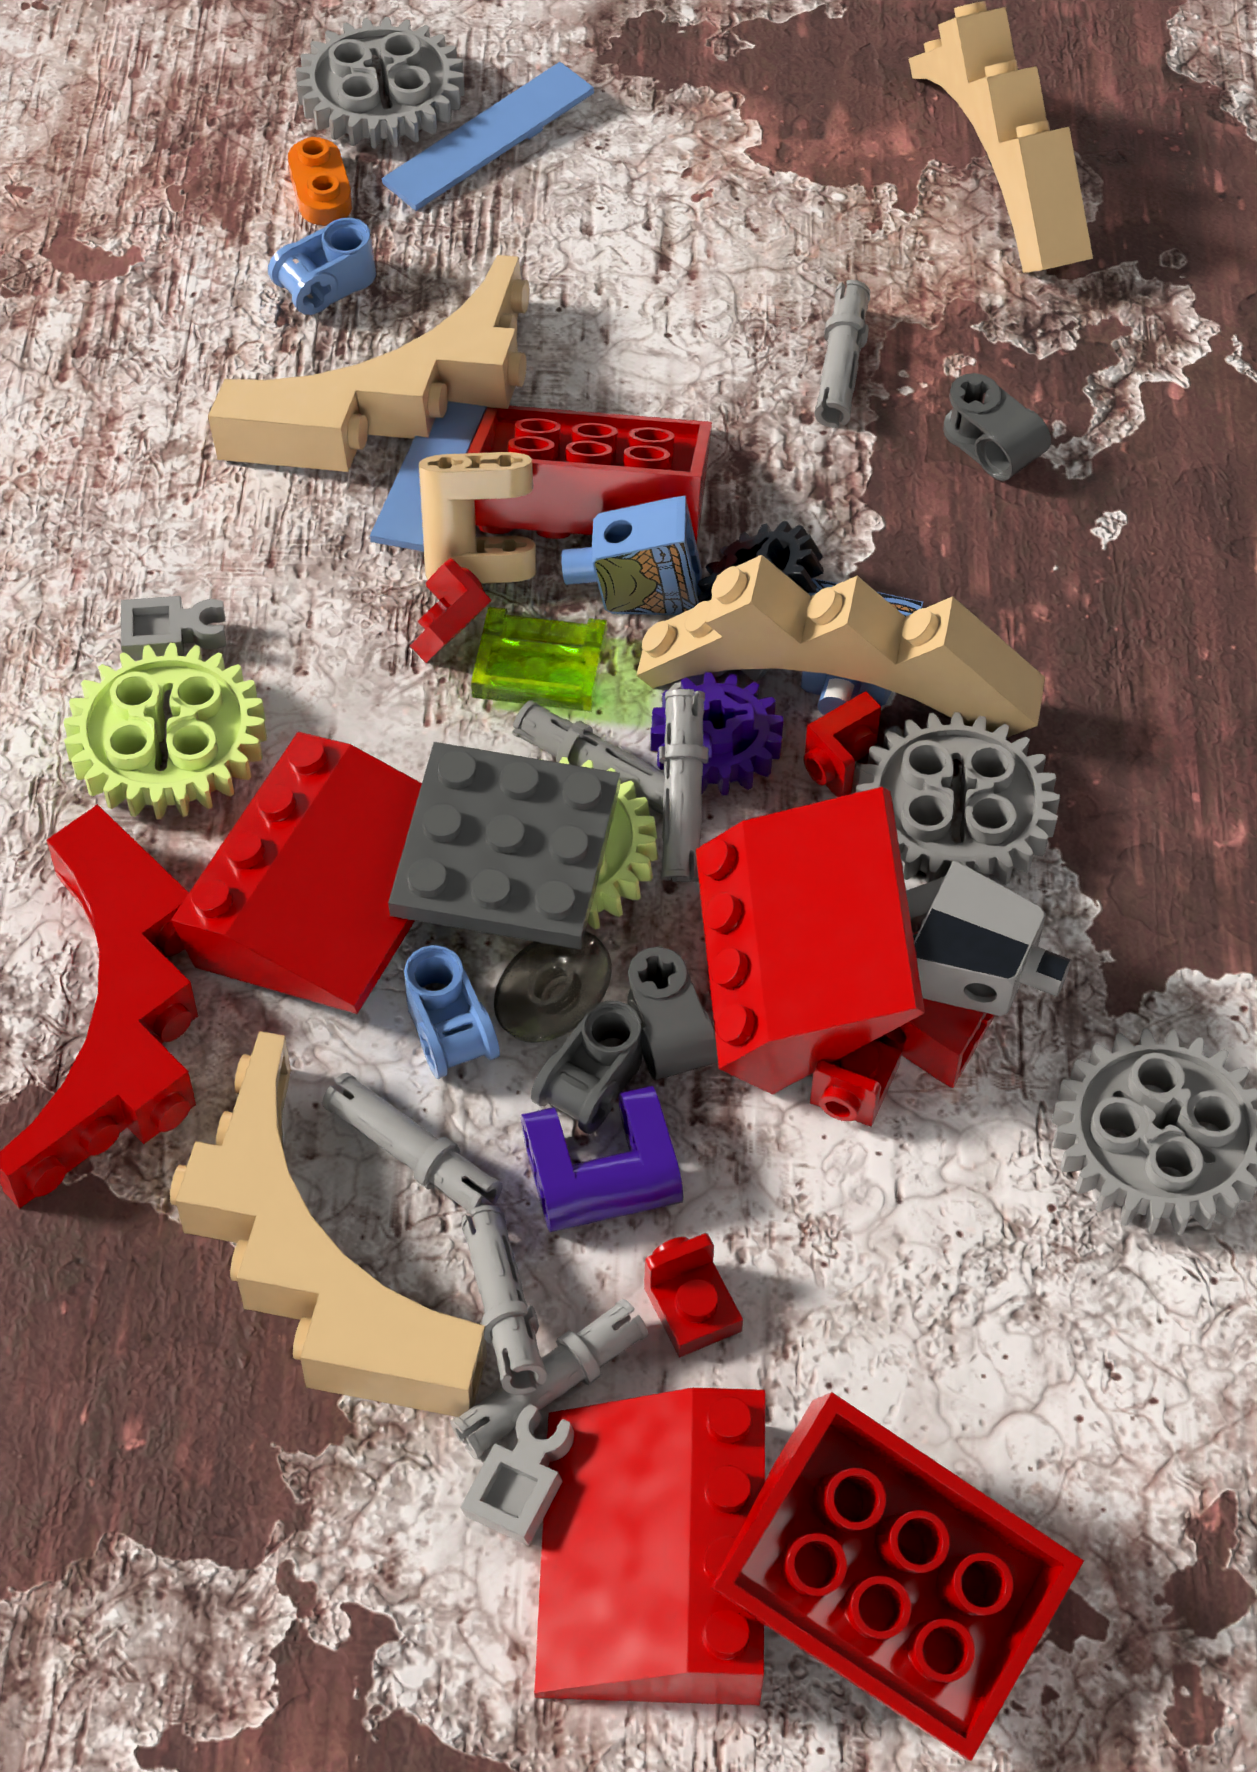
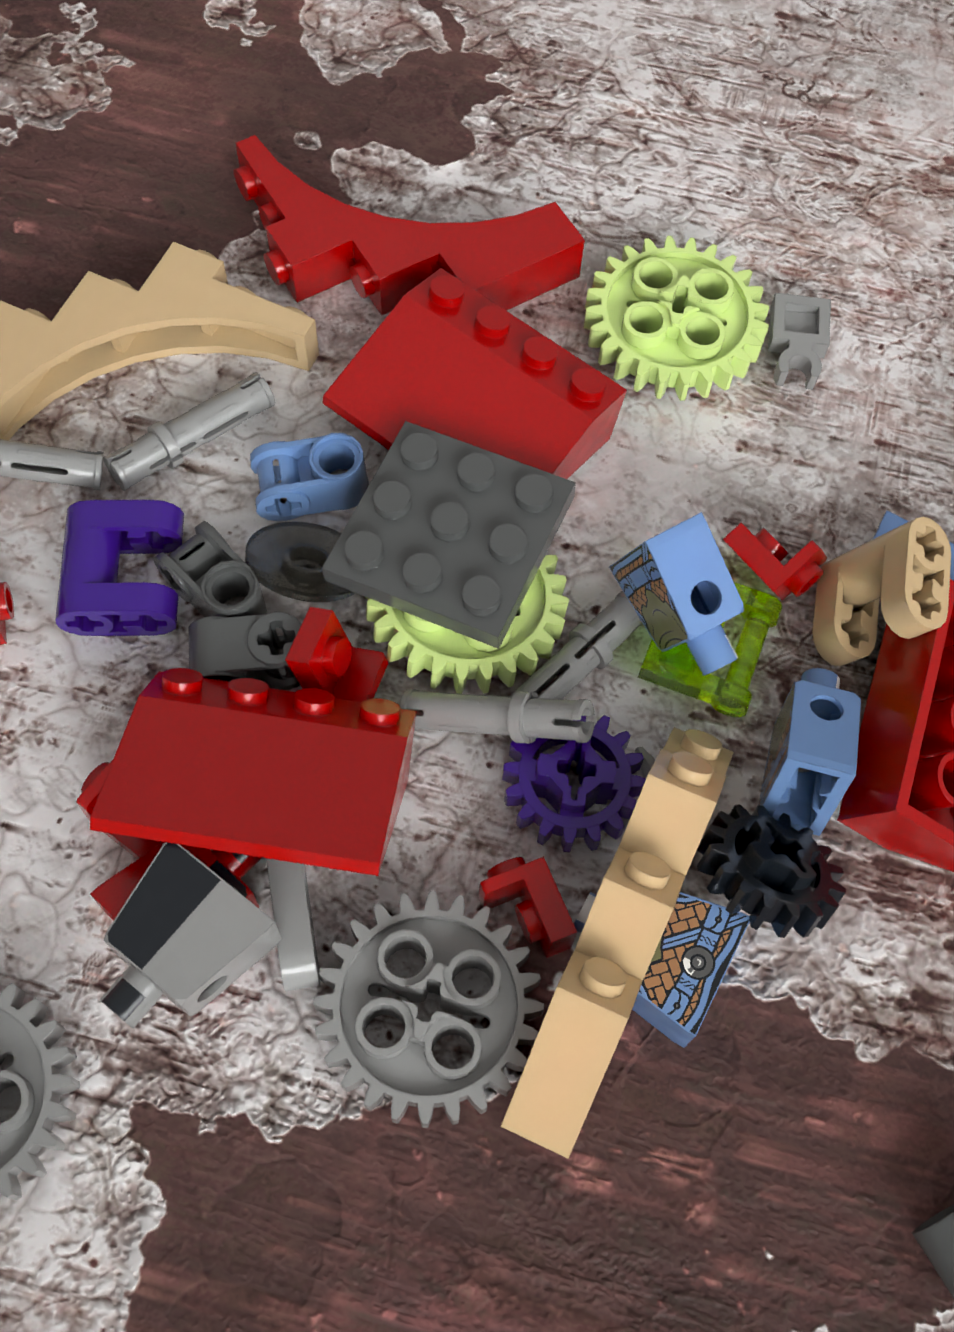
camera: 100 degrees right, 10 degrees up
none -> red bracket [285,607,388,702]
none -> medium blue torso [609,512,744,676]

